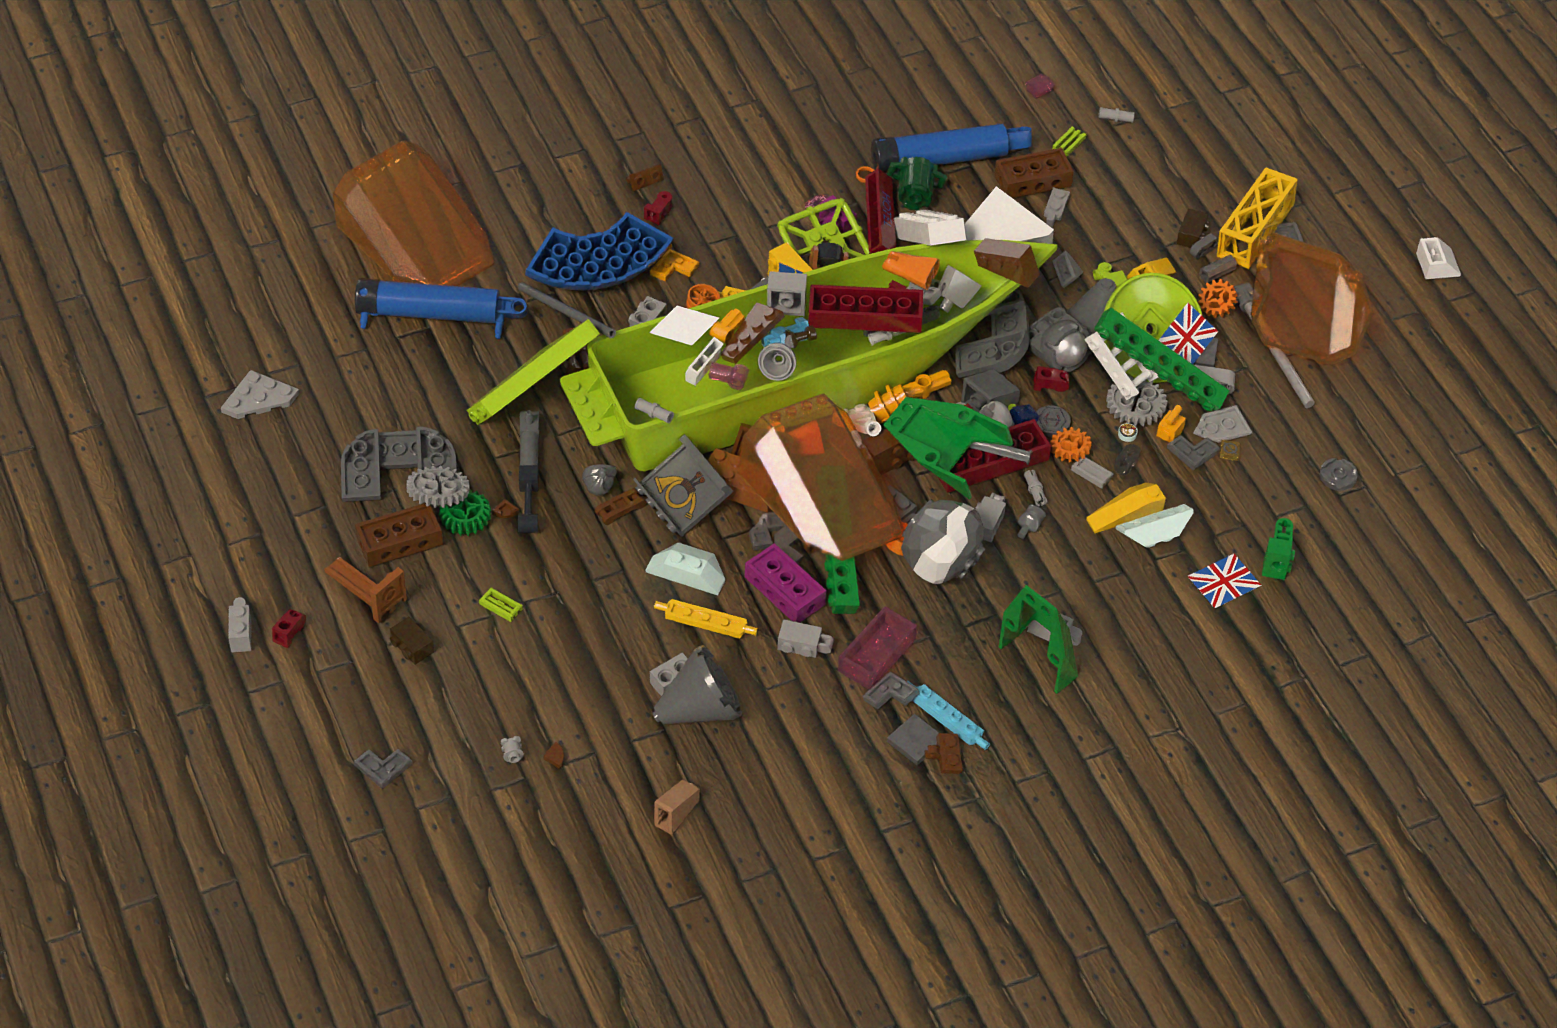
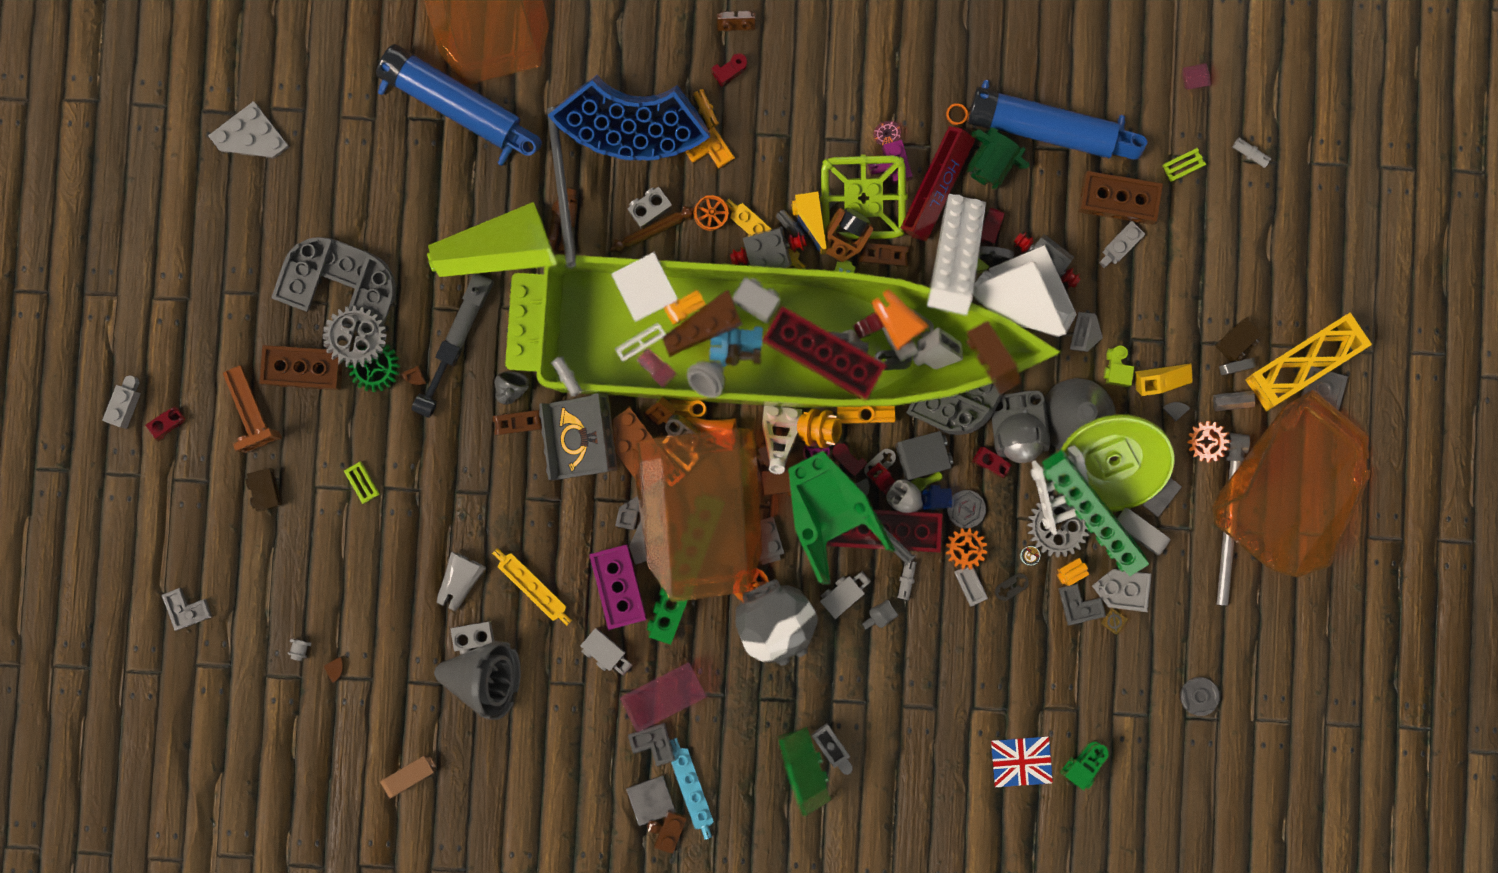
camera: 30 degrees right, 35 degrees up
light aqua wedge [646,543,725,595] -> none
yellow wedge [1086,482,1166,534] -> none
light aqua wedge [1116,504,1193,547] -> none
sticker [1158,303,1218,364] -> none
white slope [1416,237,1461,279] -> none
none -> light grey piece [436,551,486,612]

